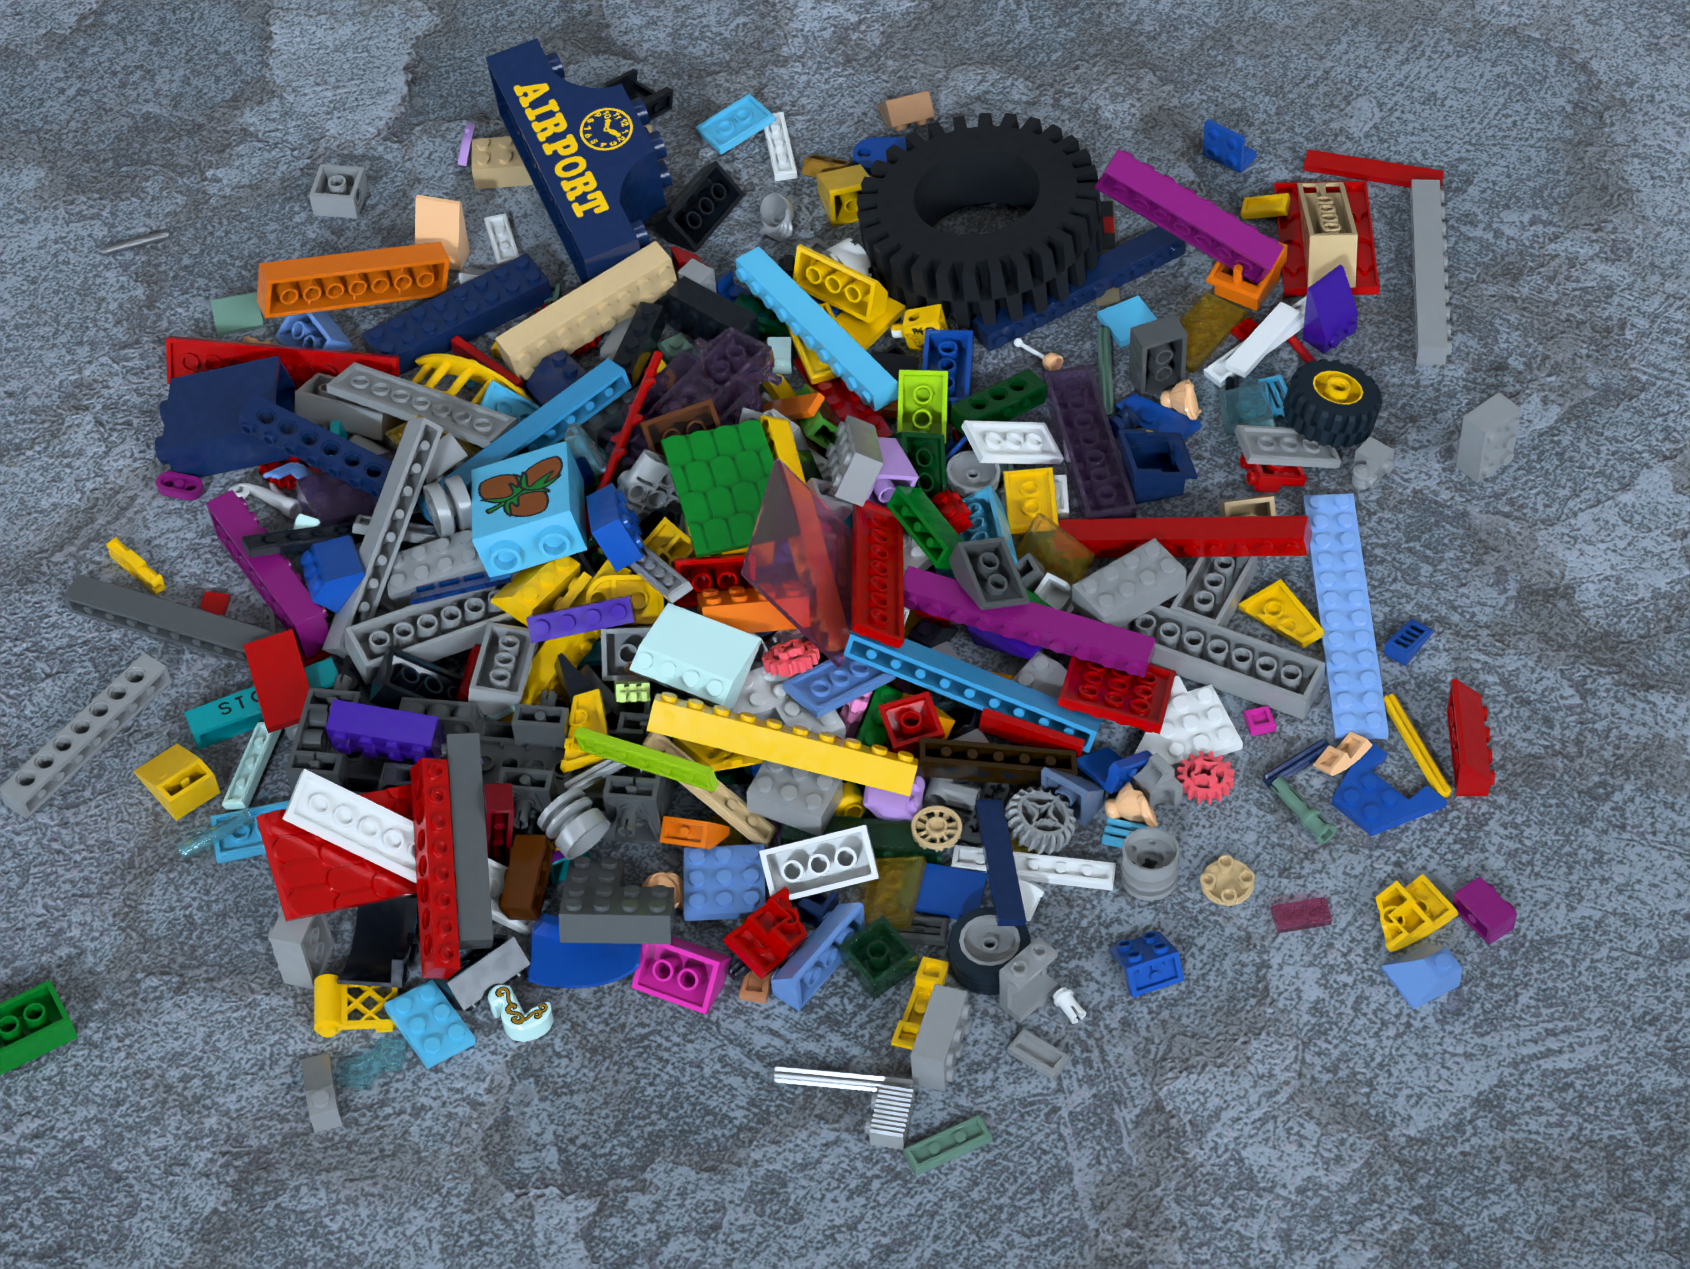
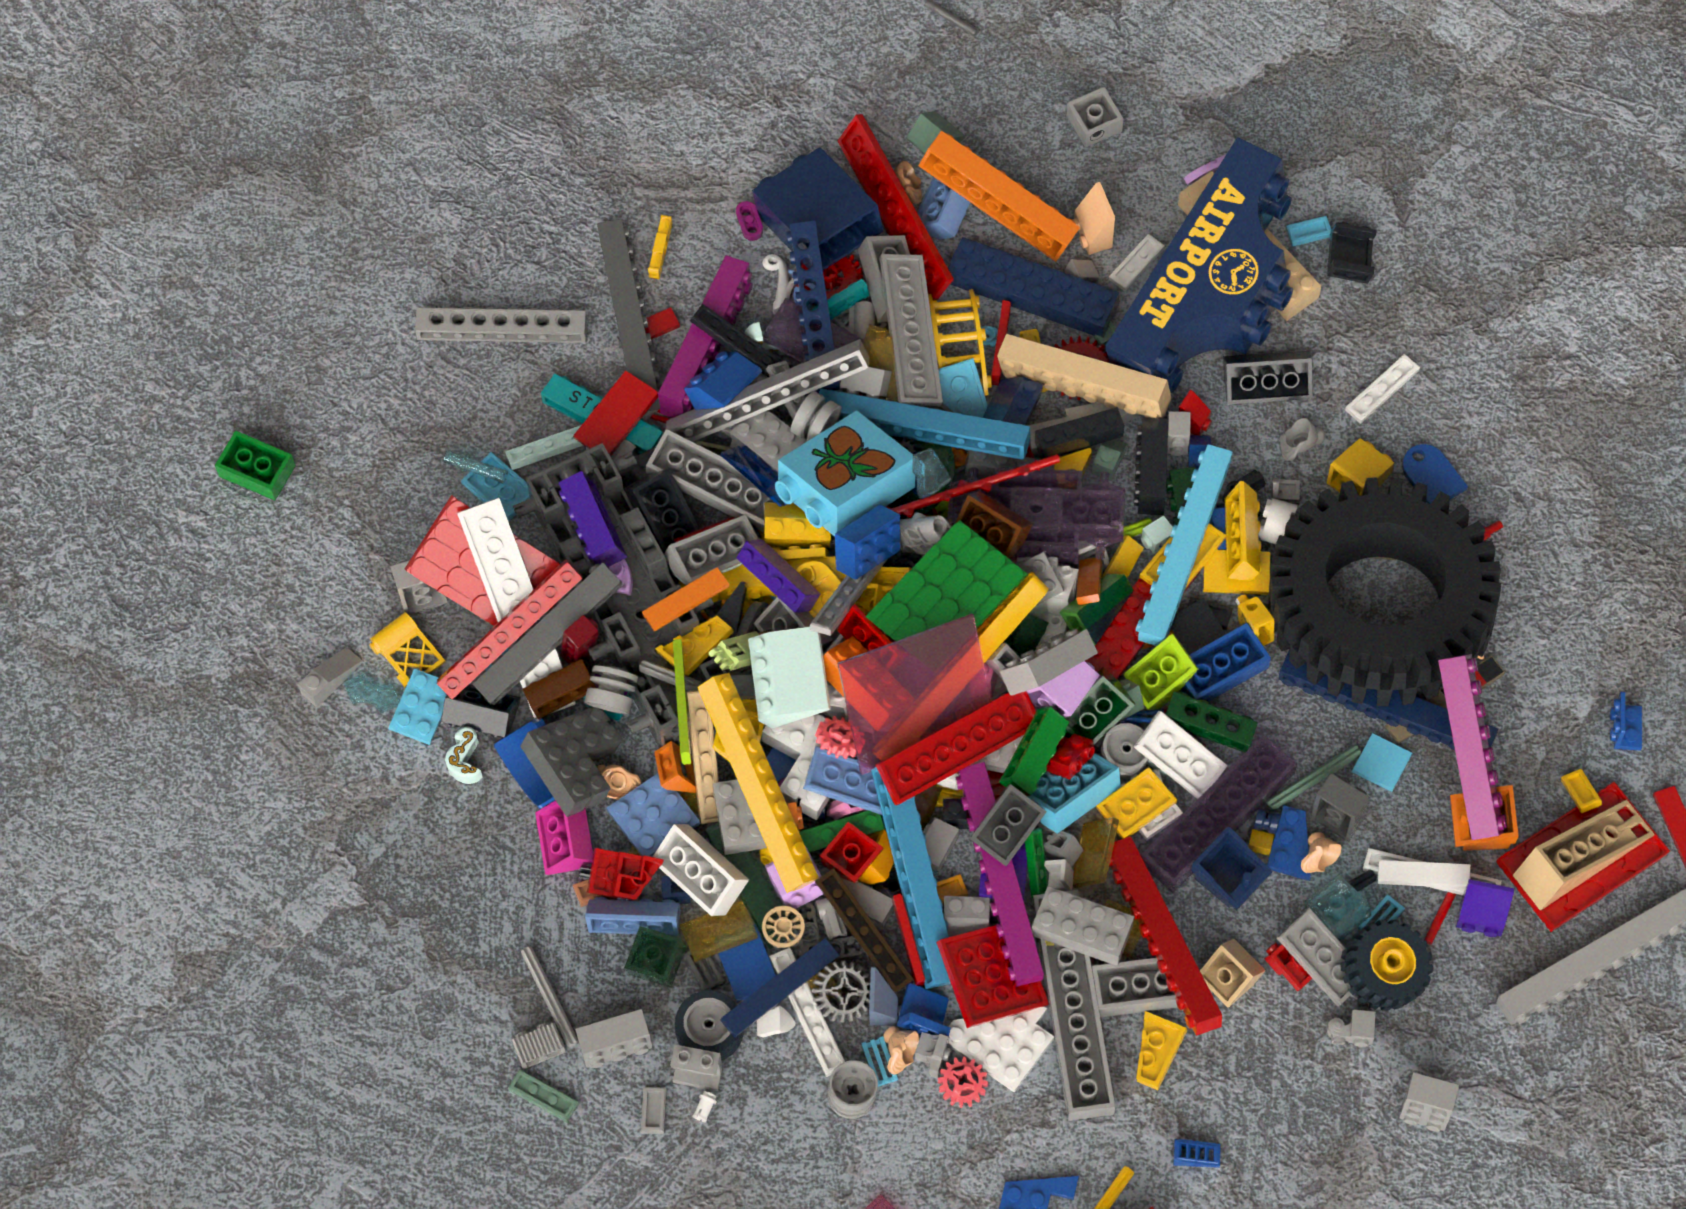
camera: 55 degrees right, 15 degrees up
yellow slope [133,743,220,821] -> none
black panel [337,895,419,988] -> none
medium azure tile [695,93,776,155] -> none
pearl gold slope [802,154,853,178] -> none
medium nougat slope [877,90,935,132] -> none
yellow slope [891,956,950,1050] -> none
light nougat hinge [1013,338,1063,374] -> none
blue bracket [1109,931,1184,998] -> none
clear yellow tile [1180,292,1247,374] -> none
tan dish [1200,855,1255,906] -> none
red tile [1231,317,1259,342] -> none
dark pink tile [1243,706,1276,736] -> none
dark blue axle [1263,739,1330,788] -> none
sand green pin [1270,777,1337,844] -> none
light blue plate [1303,493,1389,741] -> none
light nougat slope [1313,731,1372,776] -> none
none -> orange tile [642,567,729,632]

